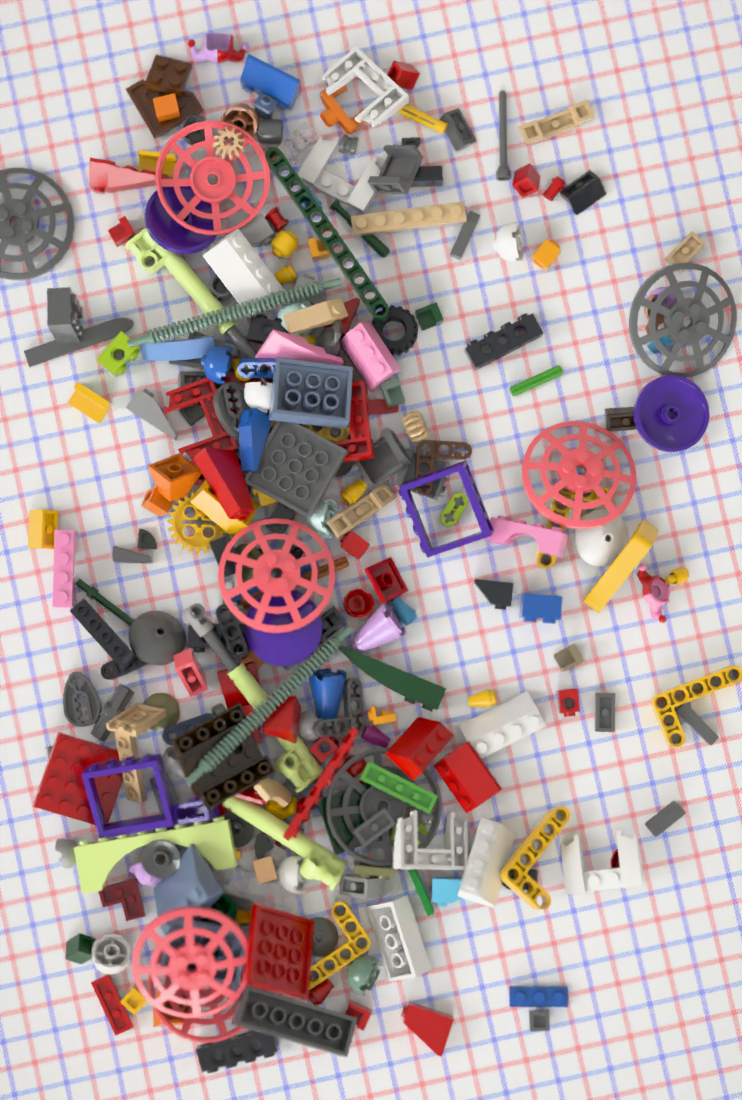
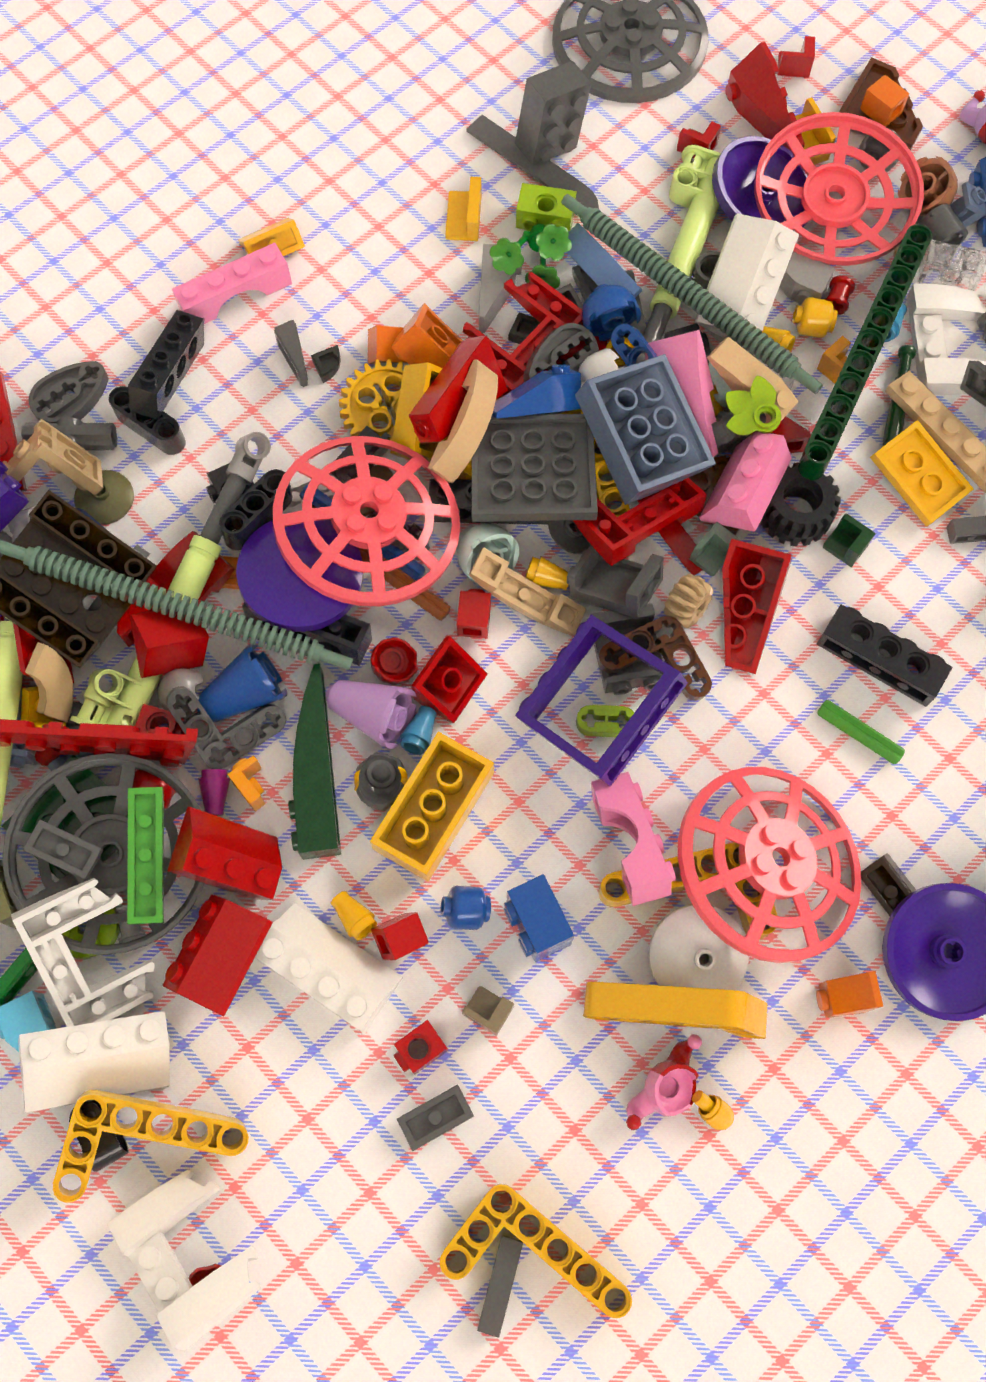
camera: 55 degrees right, 15 degrees down
dark green bar [75,579,134,627] -> none
dark grey dish [128,611,186,665] -> none
reddish brown plate [145,54,192,97] -> none
coral brick [173,648,208,697] -> none
tan gear [213,126,245,160] -> none
black slope [474,579,514,610] -> none
dark grey slope [645,801,686,837] -> none
none -> dark grey hair [354,752,408,811]
none -> yellow brick [370,732,494,882]
none -> red panel [371,912,429,960]
none -> tan slope [428,359,498,483]
none -> blue head [440,885,491,930]
none -> bright green plant [489,223,572,289]
none -> red wedge [722,538,792,674]
none -> lime plate [725,376,781,435]
none -> red panel [777,36,816,78]
none -> orange slope [816,971,883,1018]
none -> yellow plate [870,420,974,527]

